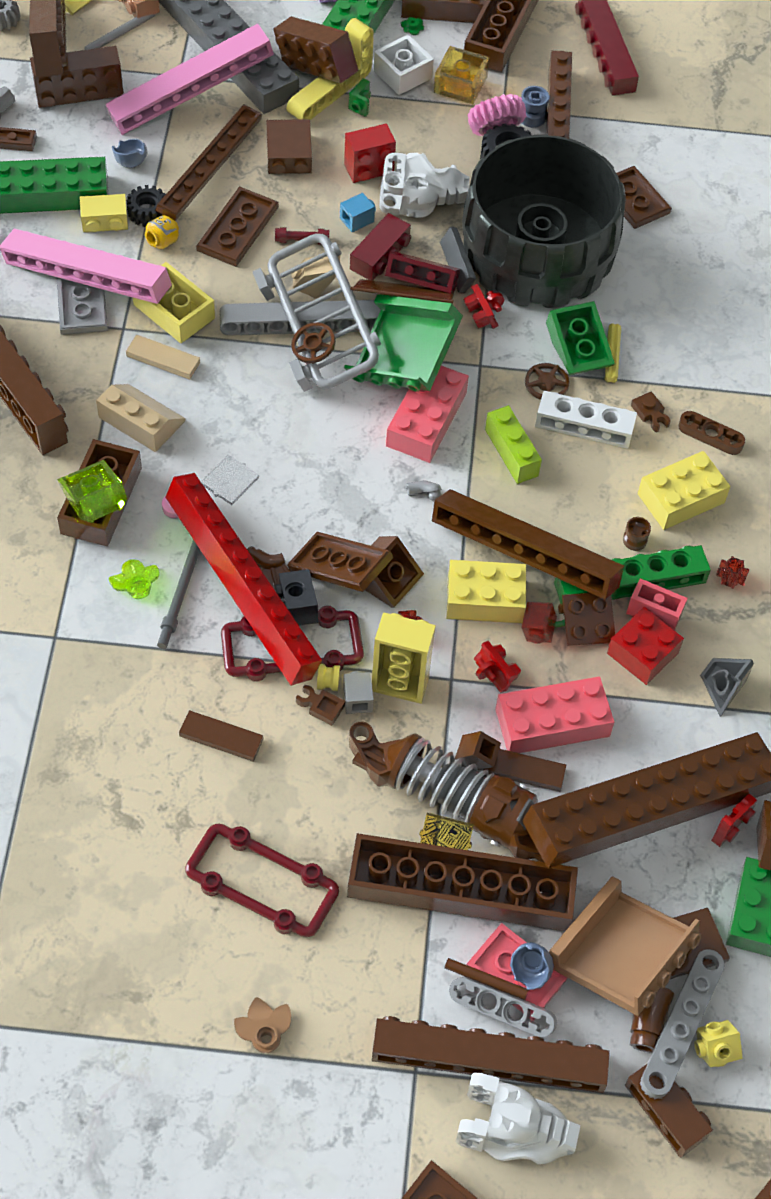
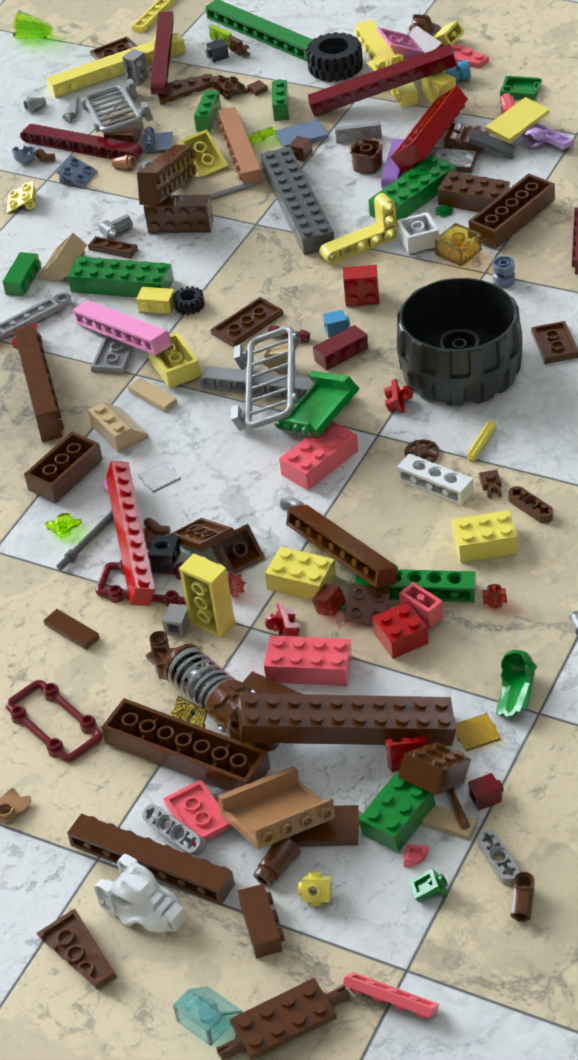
camera: 30 degrees right, 15 degrees down
clear neon green slope [57,460,127,523] -> none
bright pink brick [106,24,274,135] -> none
sand blue hair [112,139,148,168] -> none
yellow head [145,215,179,249] -> none
reddish brown tile [156,104,262,221] -> none
reddish brown brick [266,119,312,174] -> none
reddish brown brick [273,16,359,84] -> none
reddish brown wheel [291,322,336,364] -> none
reddish brown plate [296,685,346,726] -> none
light yellow wheel [317,664,340,691] -> none
green bracket [348,78,371,117] -> none
reddish brown piece [350,279,454,304] -> none
white animal [379,153,470,218] -> none
dark red brick [385,252,460,293] -> none
dark grey tile [440,226,476,293] -> none
reddish brown bar [444,958,529,1000] -> none
reddish brown brick [455,731,501,770] -> none
bright pink gear [468,94,527,136] -> none
lime brick [485,405,542,484] -> none
sand blue hair [510,942,554,990] -> none
reddish brown brick [546,50,572,139] -> none
green slope [546,301,615,375] -> none
reddish brown wheel [623,517,651,551] -> none
light grey plate [640,949,724,1099] -> none
dark grey slope [700,658,754,717] -> none

